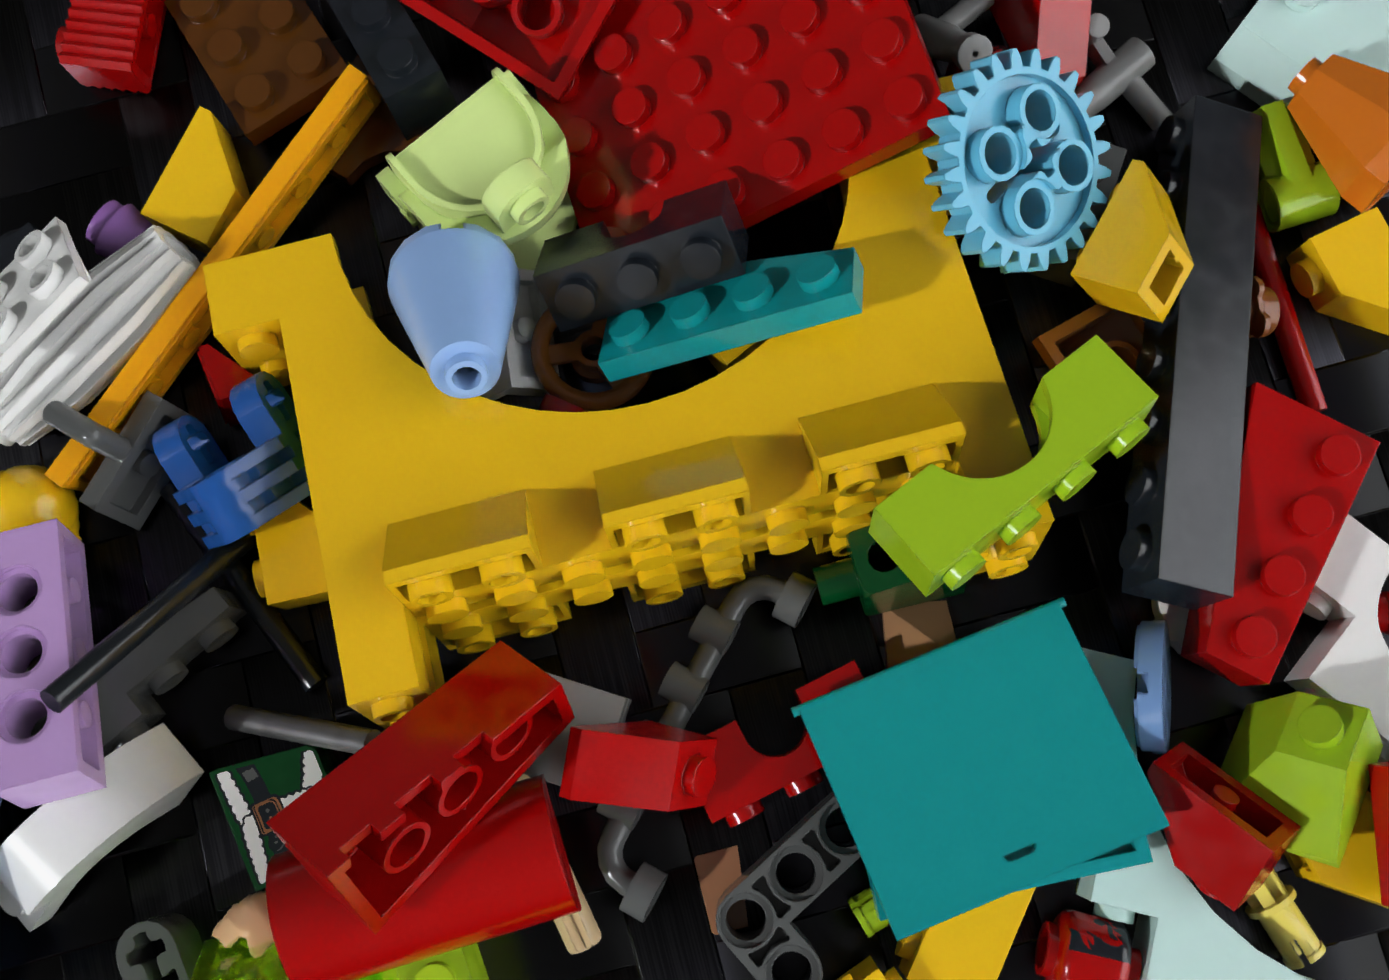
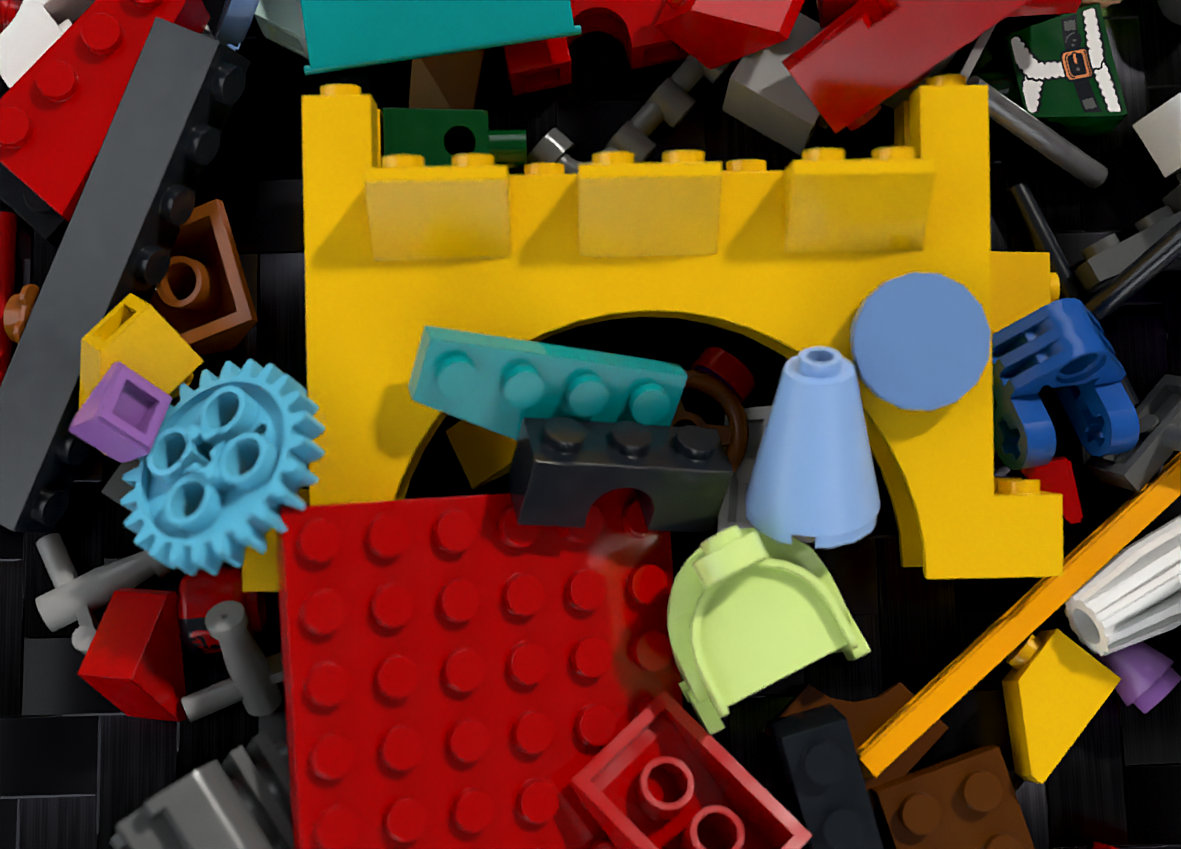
camera: 175 degrees left, 0 degrees up
lime arch [868,334,1159,597] -> none
none -> medium lavender slope [69,361,173,463]
none -> medium blue tile [850,272,991,410]

